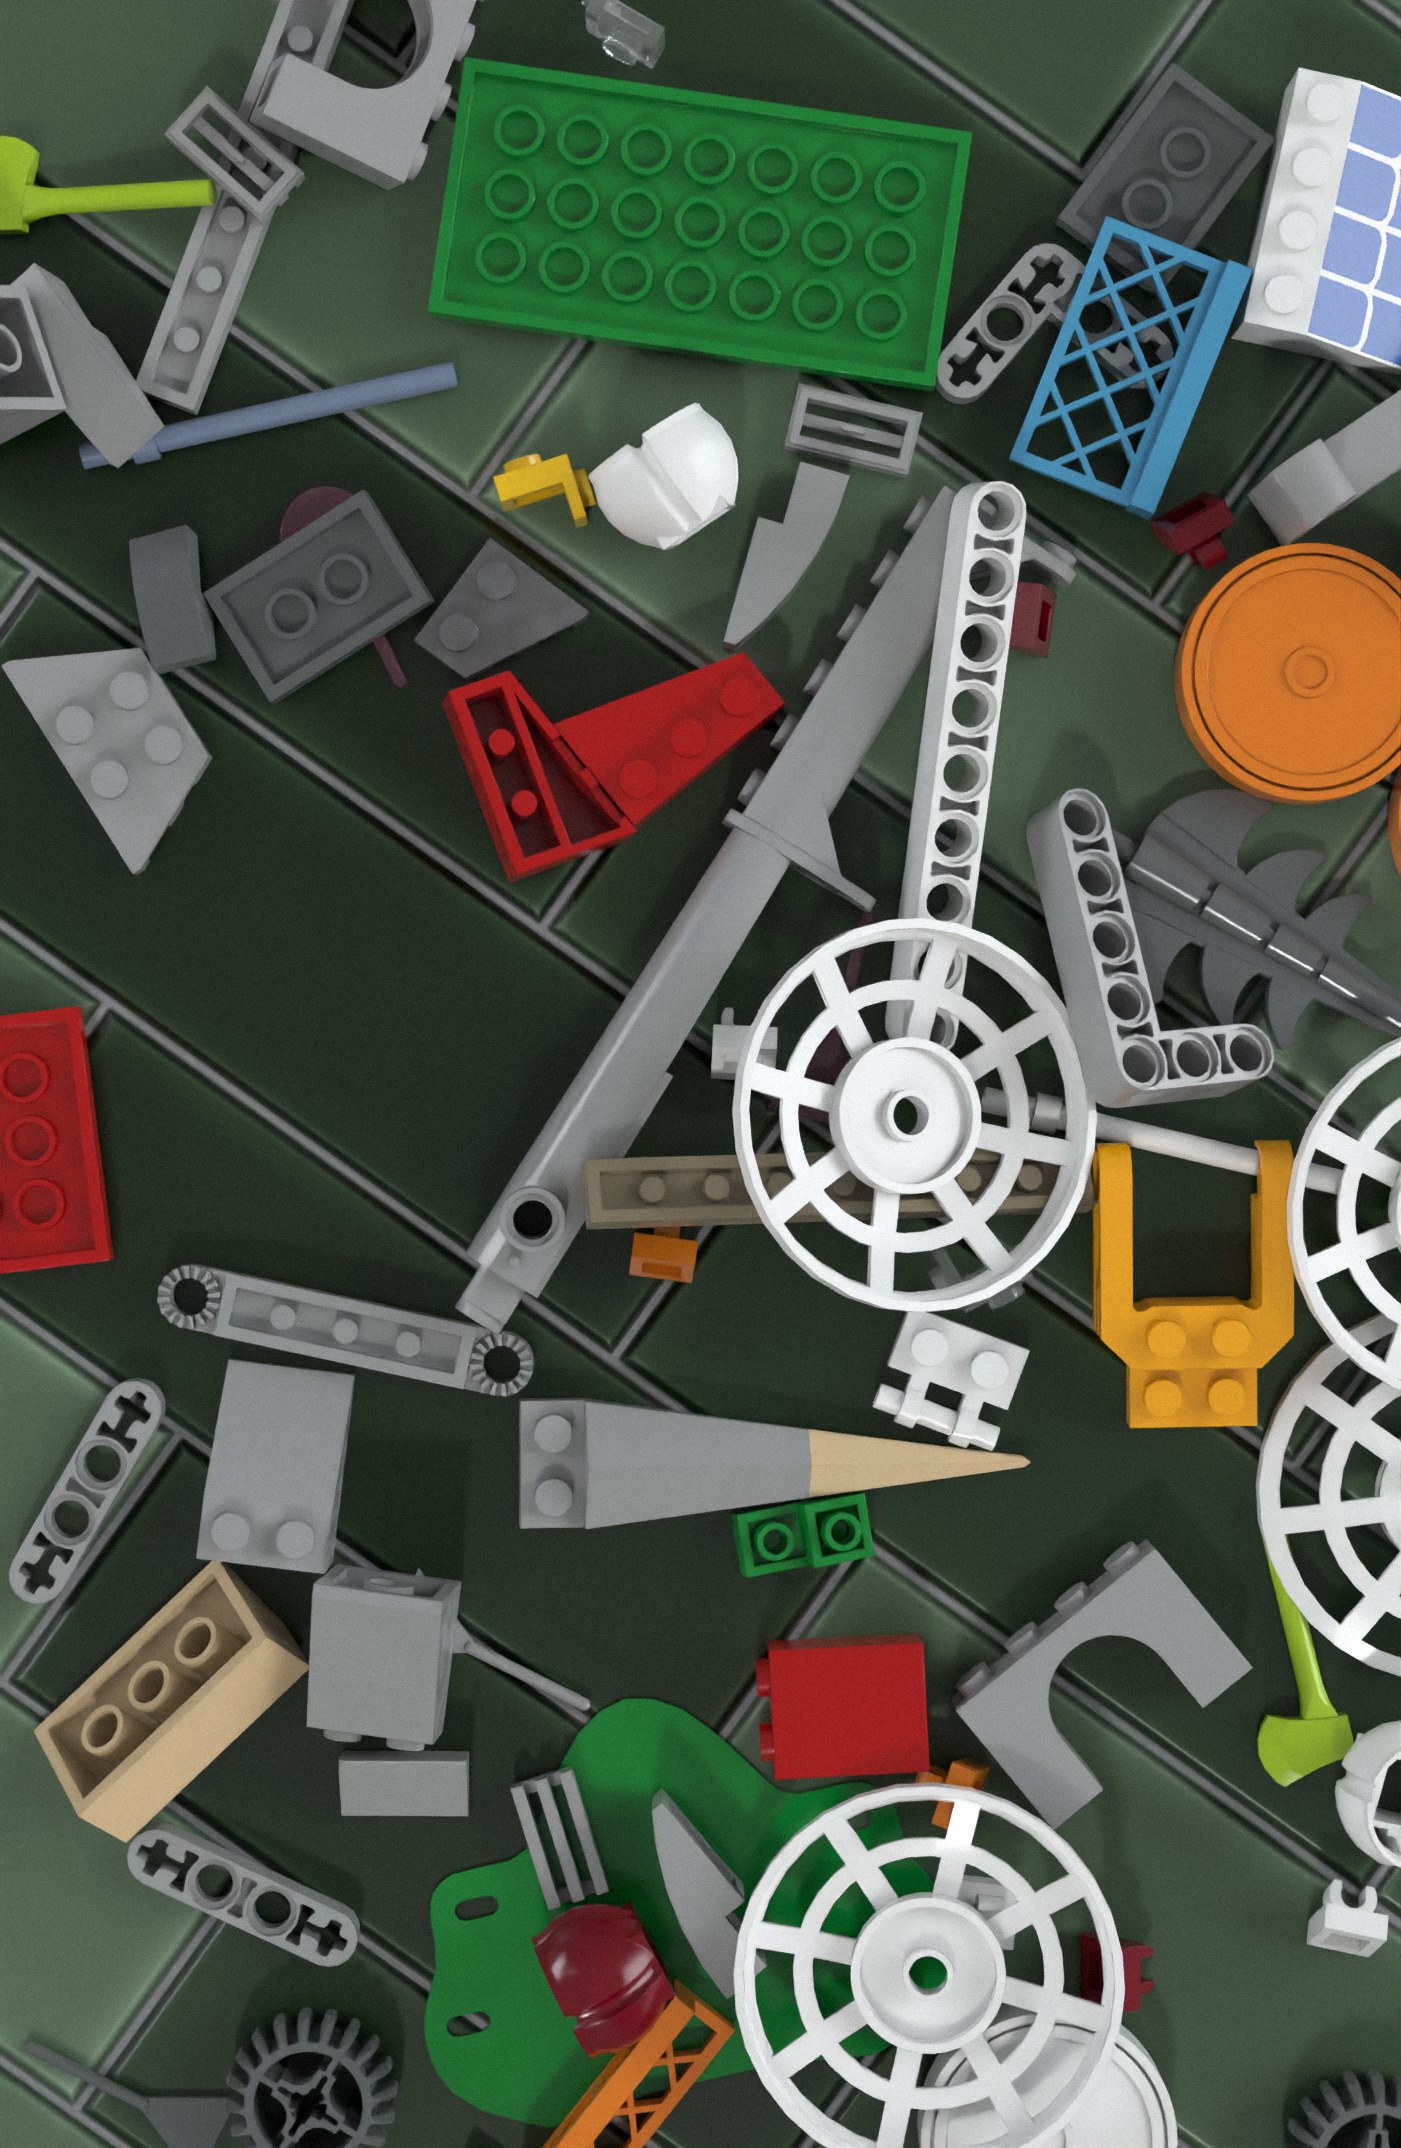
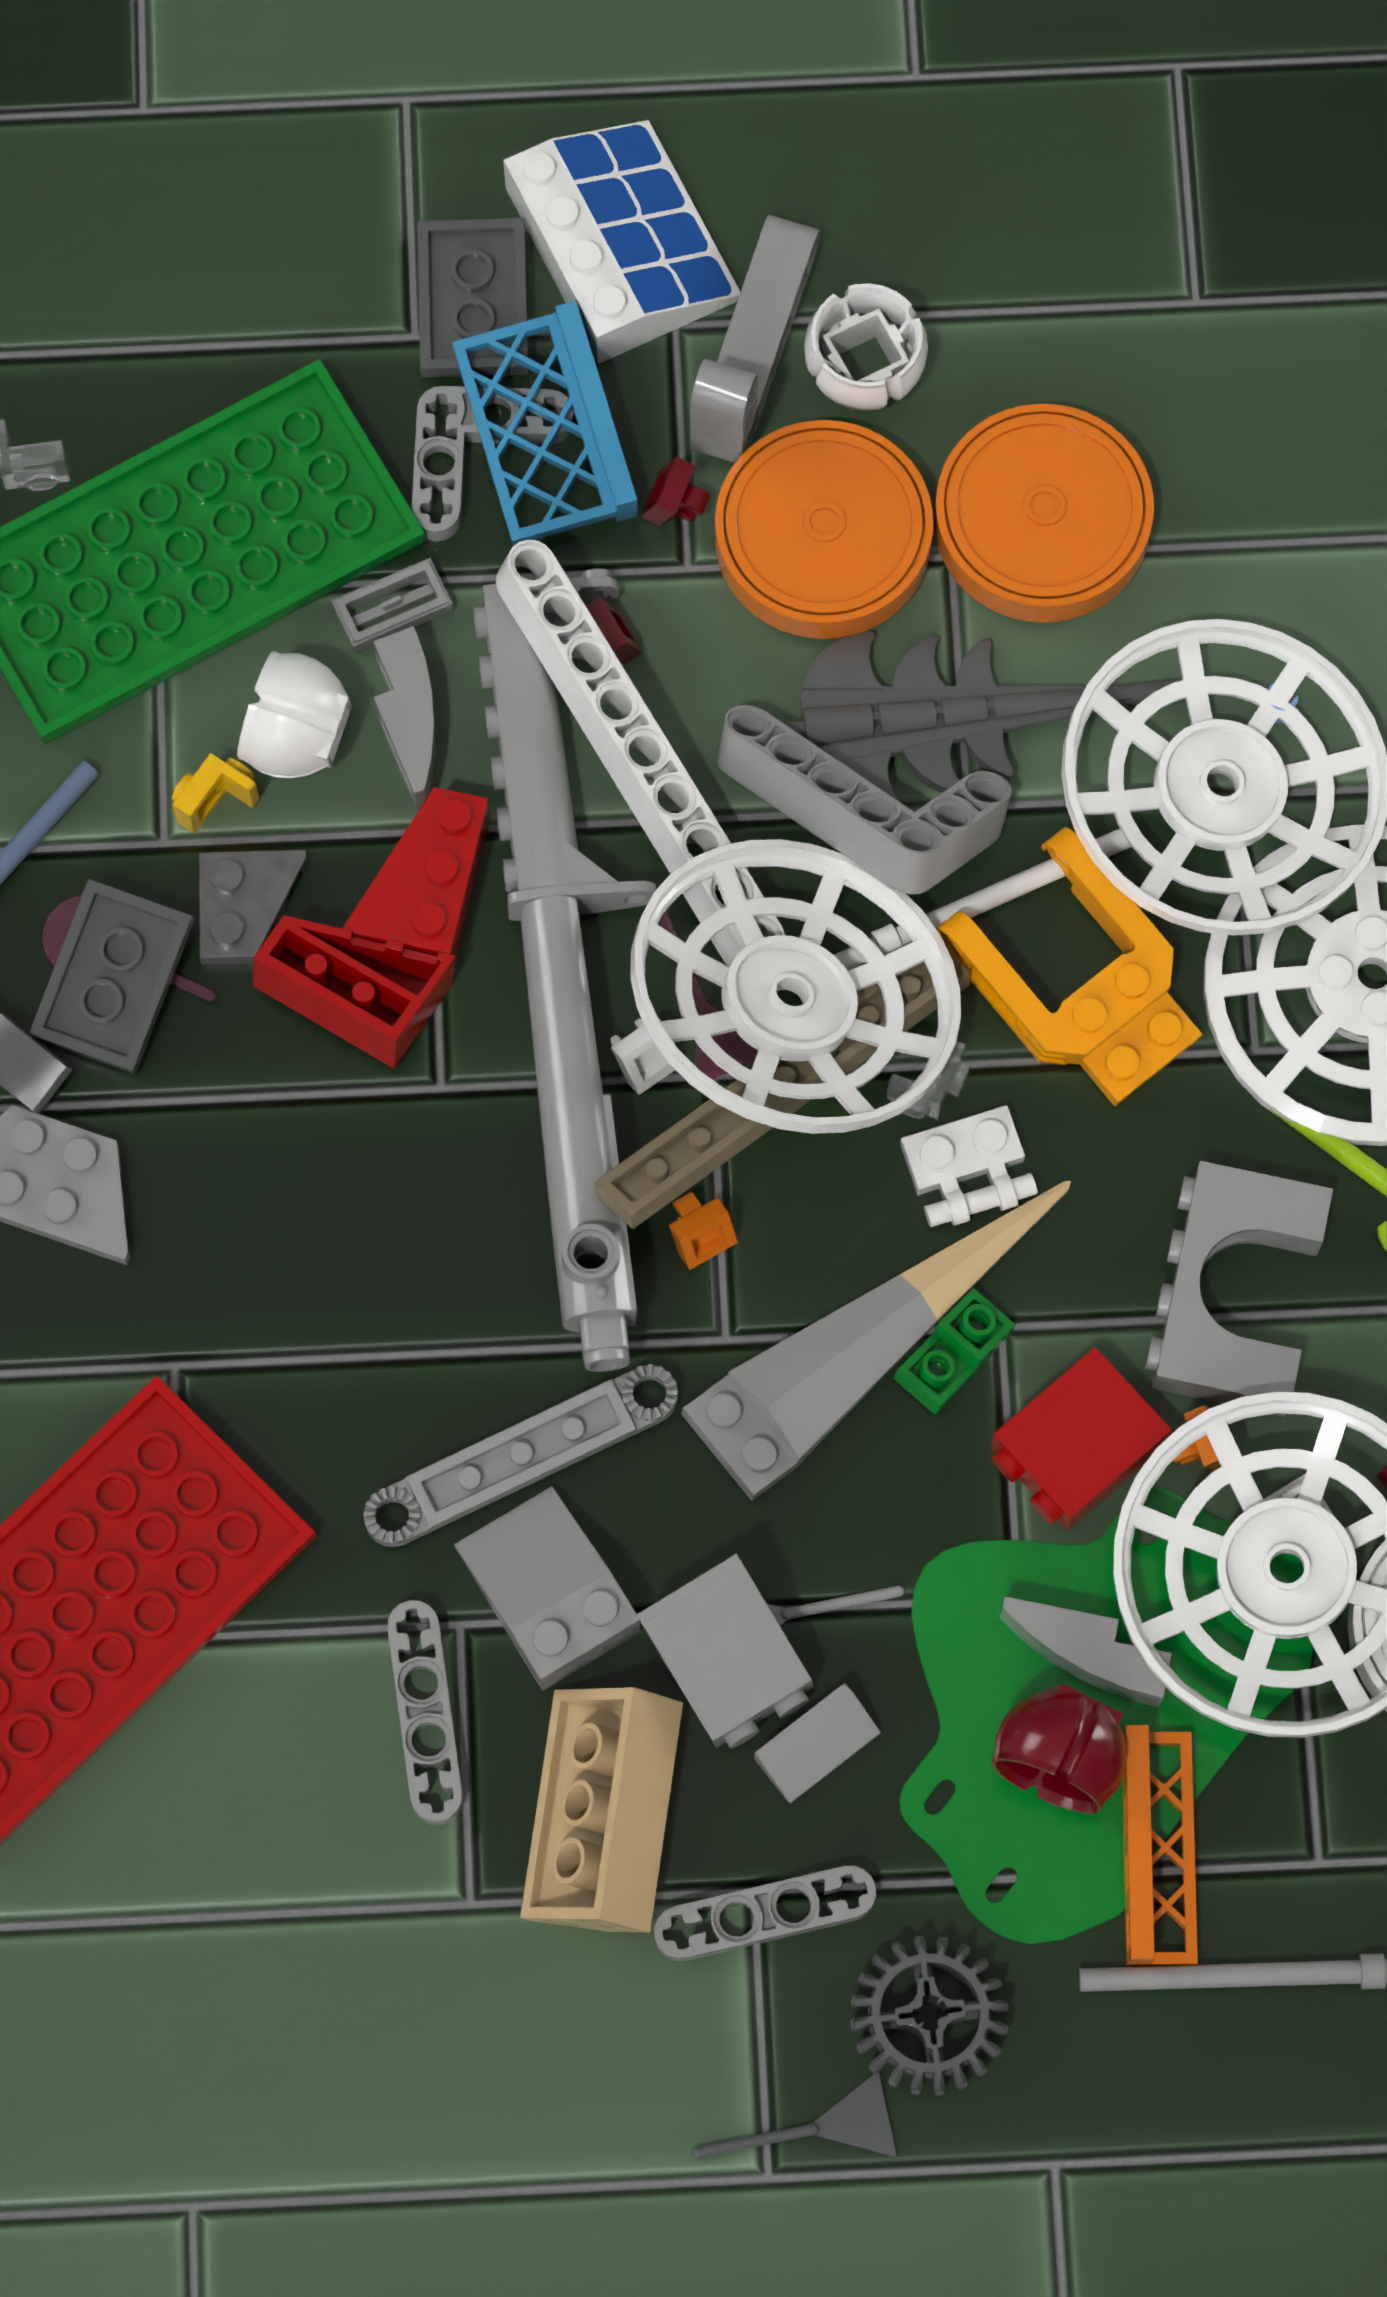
camera: 40 degrees left, 15 degrees down
light grey tile [510,1765,610,1910] -> none

